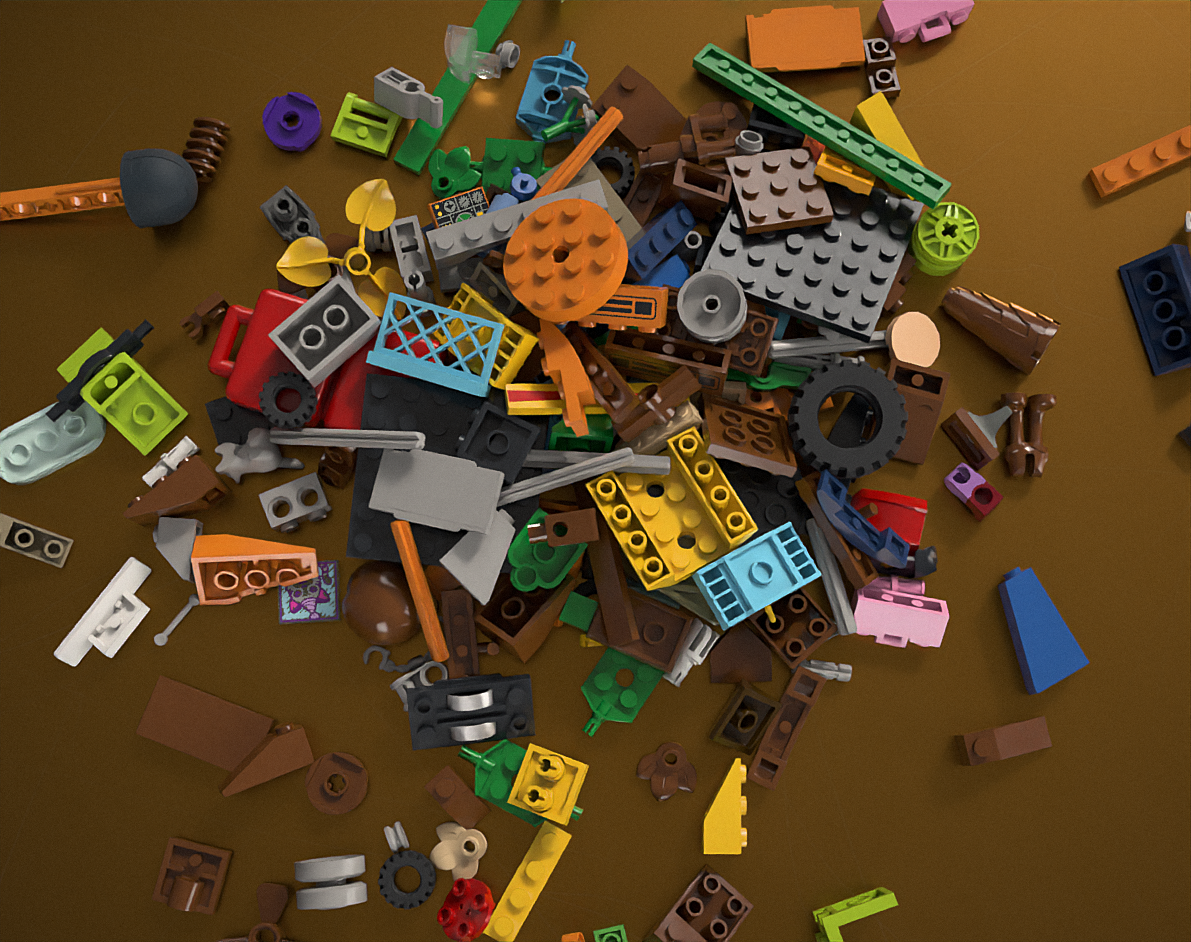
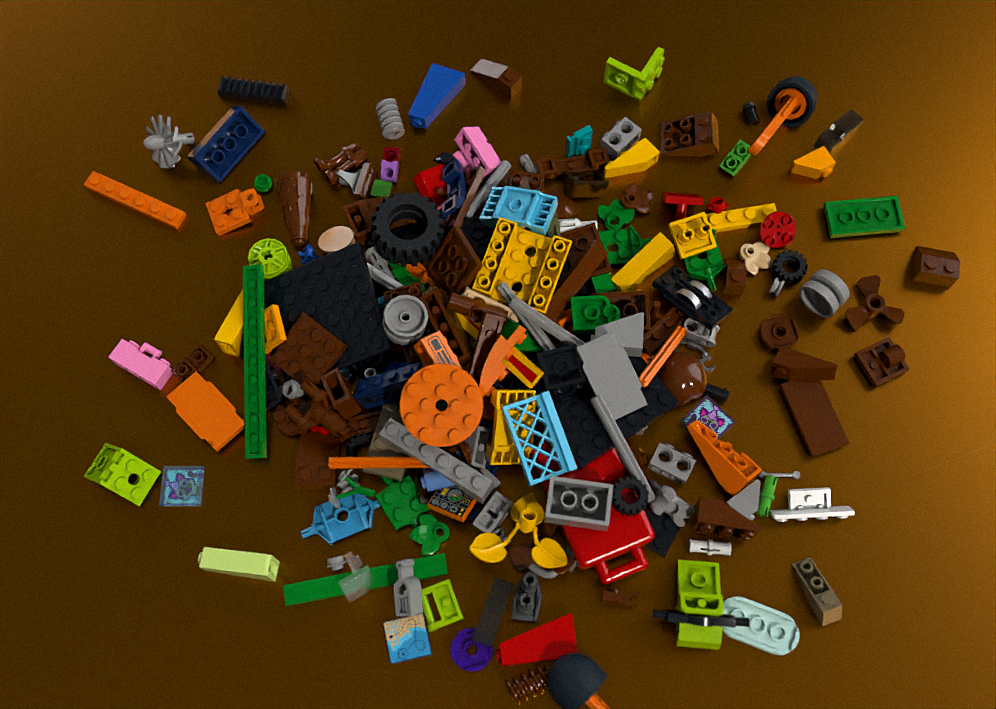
camera: 125 degrees left, 10 degrees down
light grey pin [404,270,436,318] -> none
blue piece [510,167,537,201] -> none
reddish brown torso [527,508,601,547] -> none
none -> orange plate [205,189,265,236]
none -> green plate [254,174,272,192]
none -> blue piece [298,244,319,264]
none -> bright green tile [370,179,393,198]
none -> light grey piece [375,98,405,140]
none -> tile [383,613,432,665]
none -> clear smoke slope [471,577,514,648]
none -> red slope [496,613,577,667]
none -> teal plate [565,125,593,158]
none -> green plate [598,199,635,230]
none -> light grey brick [600,117,642,160]
none -> yellow slope [611,232,676,291]
none -> red tile [662,192,703,221]
none -> black pin [704,383,730,403]
none -> red plate [706,197,728,214]
none -> bright green pin [755,475,778,517]

